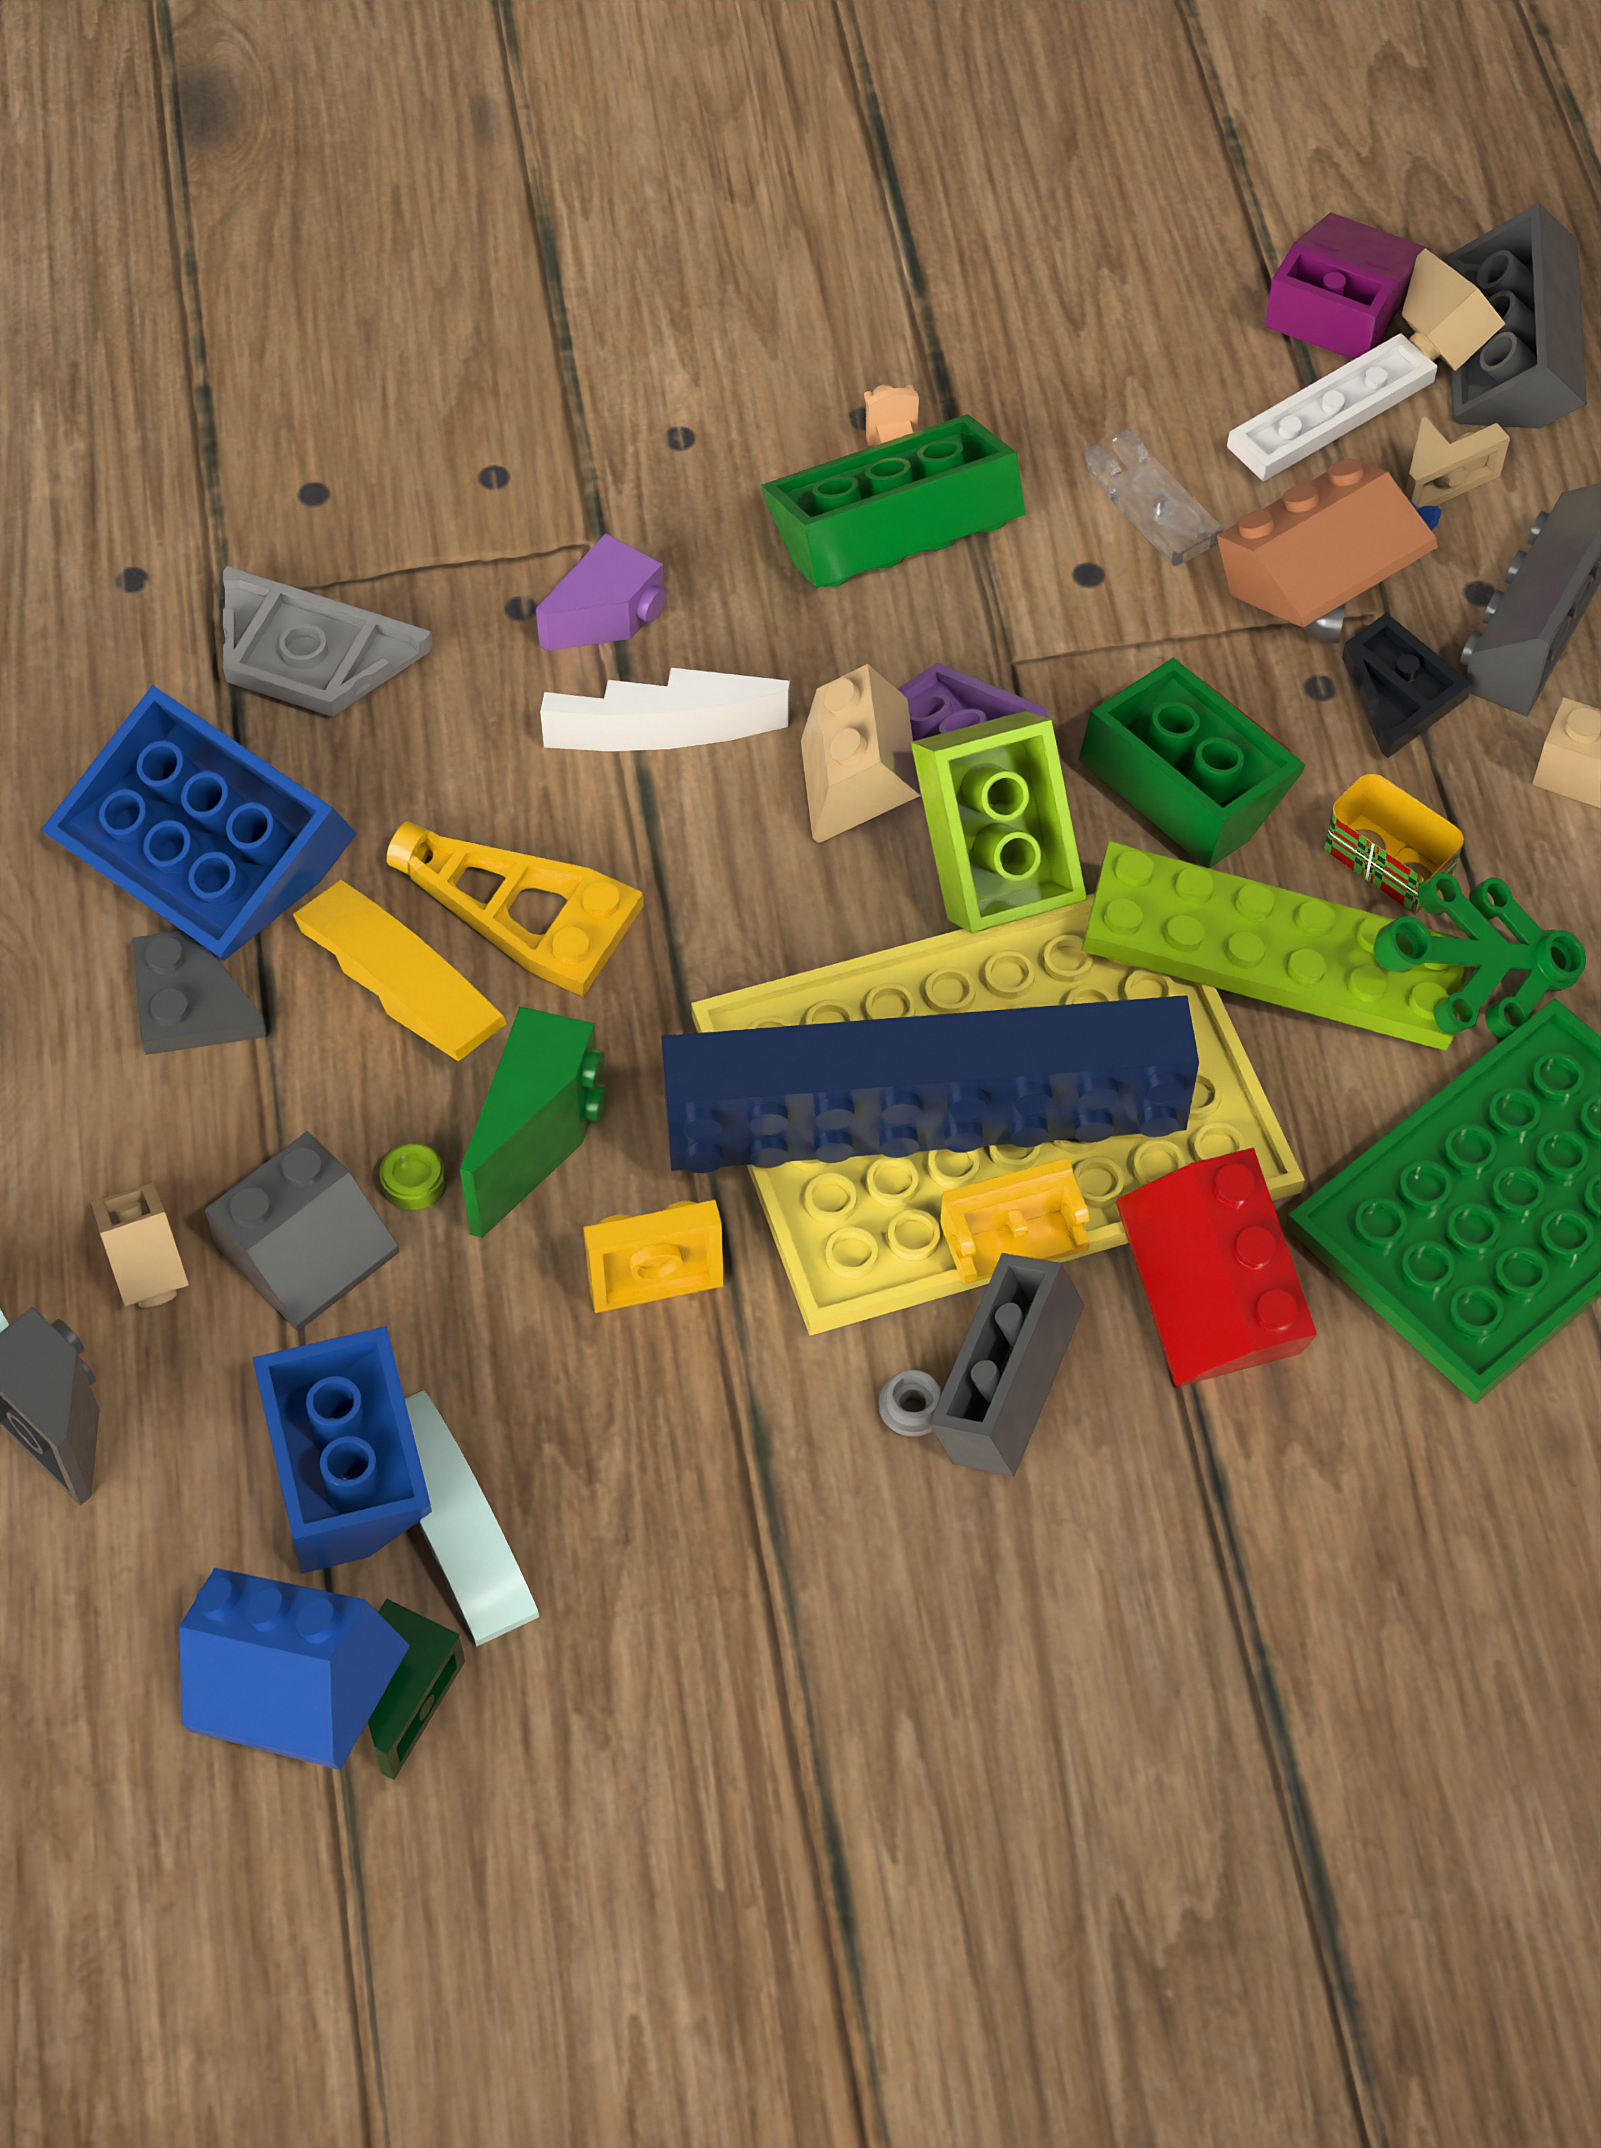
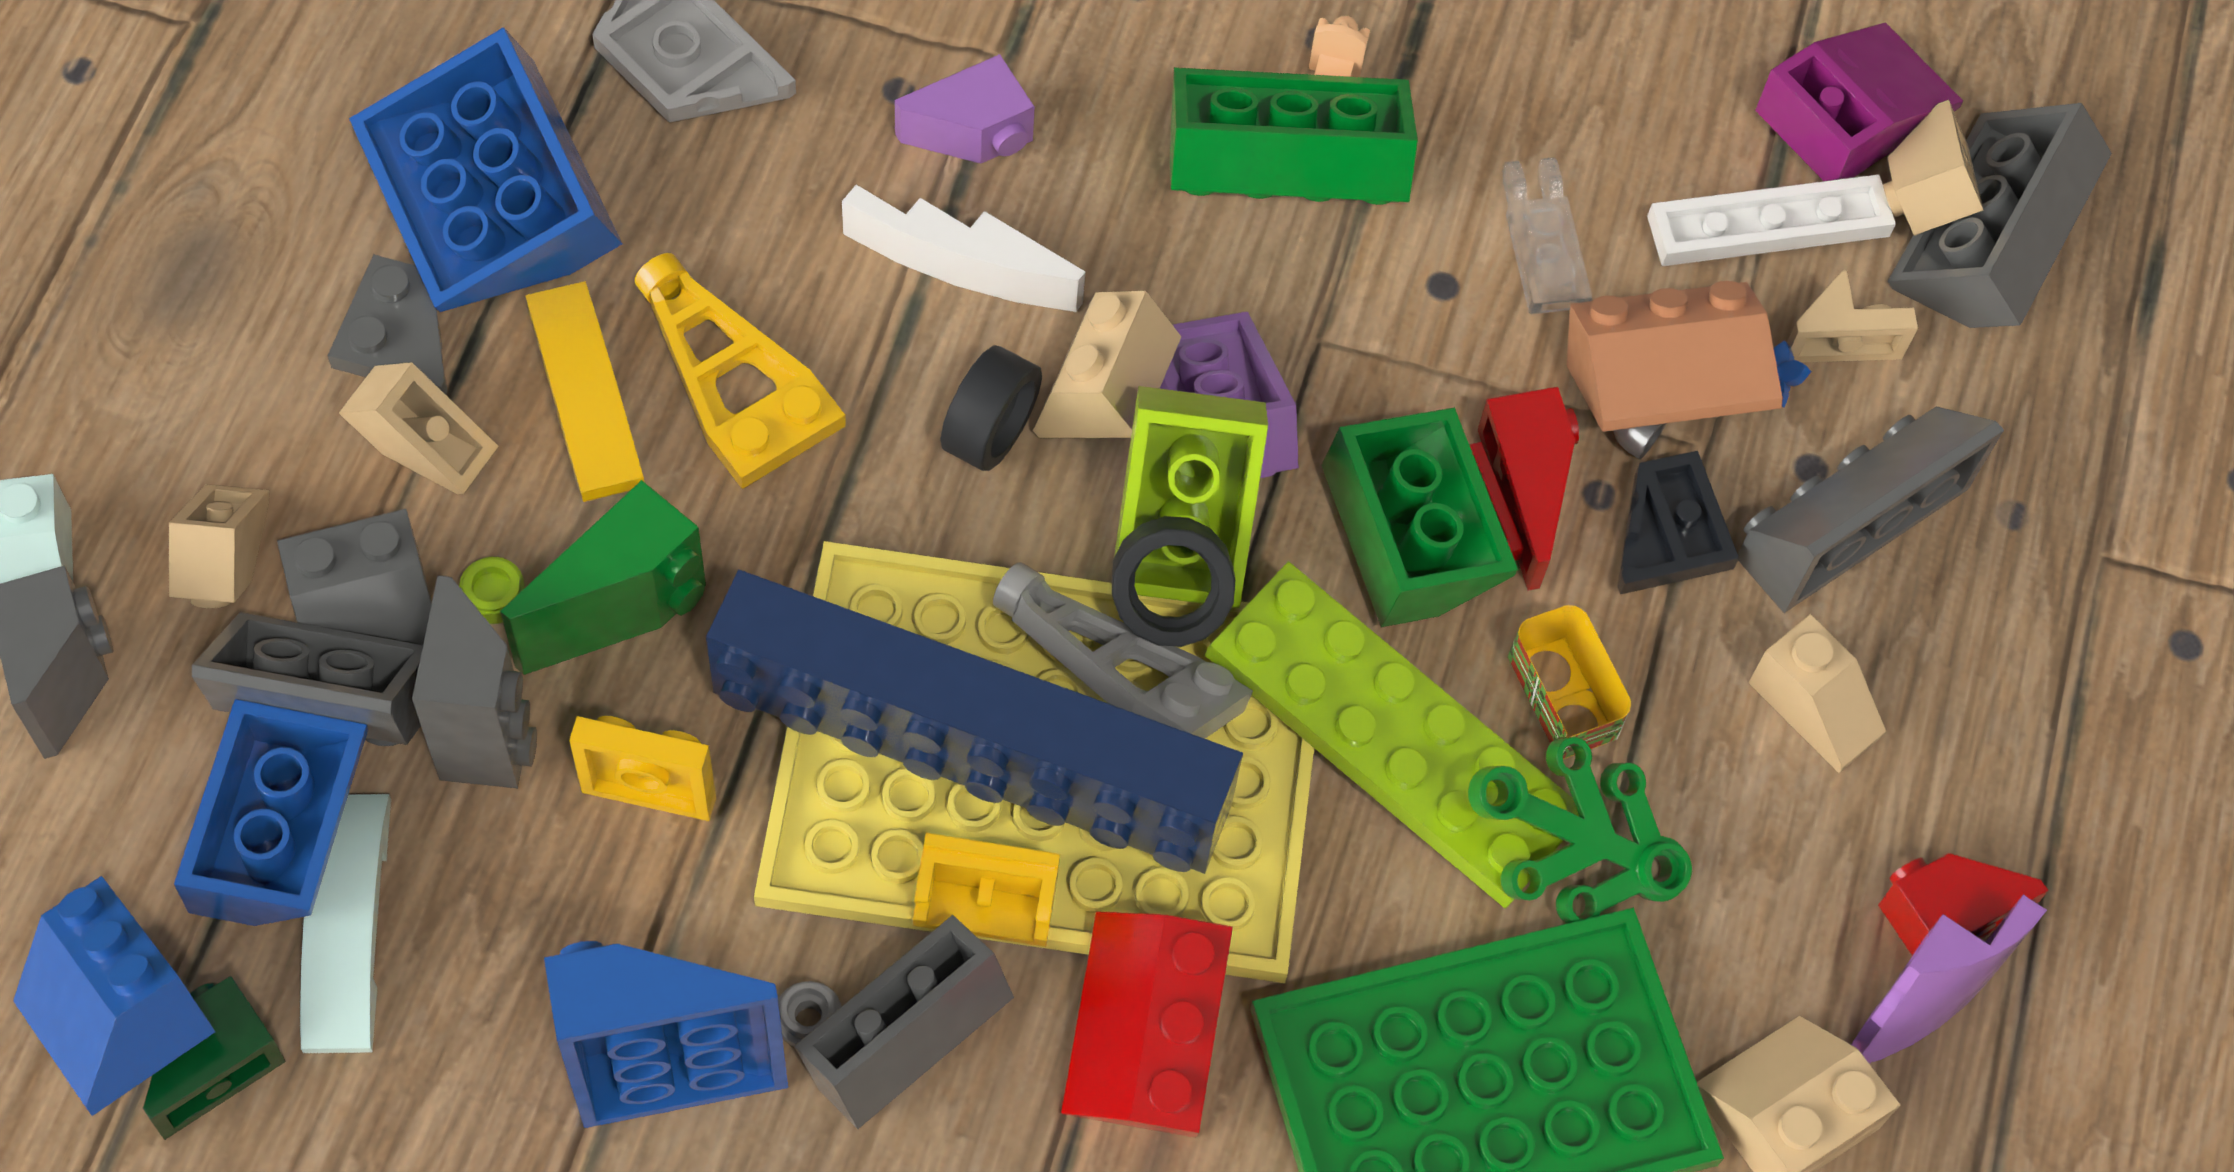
camera: 20 degrees right, 5 degrees up
none -> dark grey slope [192,612,423,746]
none -> tan slope [339,362,499,494]
none -> dark grey slope [412,576,537,789]
none -> blue slope [544,941,789,1128]
none -> black tyre [940,345,1042,471]
none -> light grey plate [993,562,1253,739]
none -> black tyre [1112,516,1236,647]
none -> red slope [1477,387,1579,591]

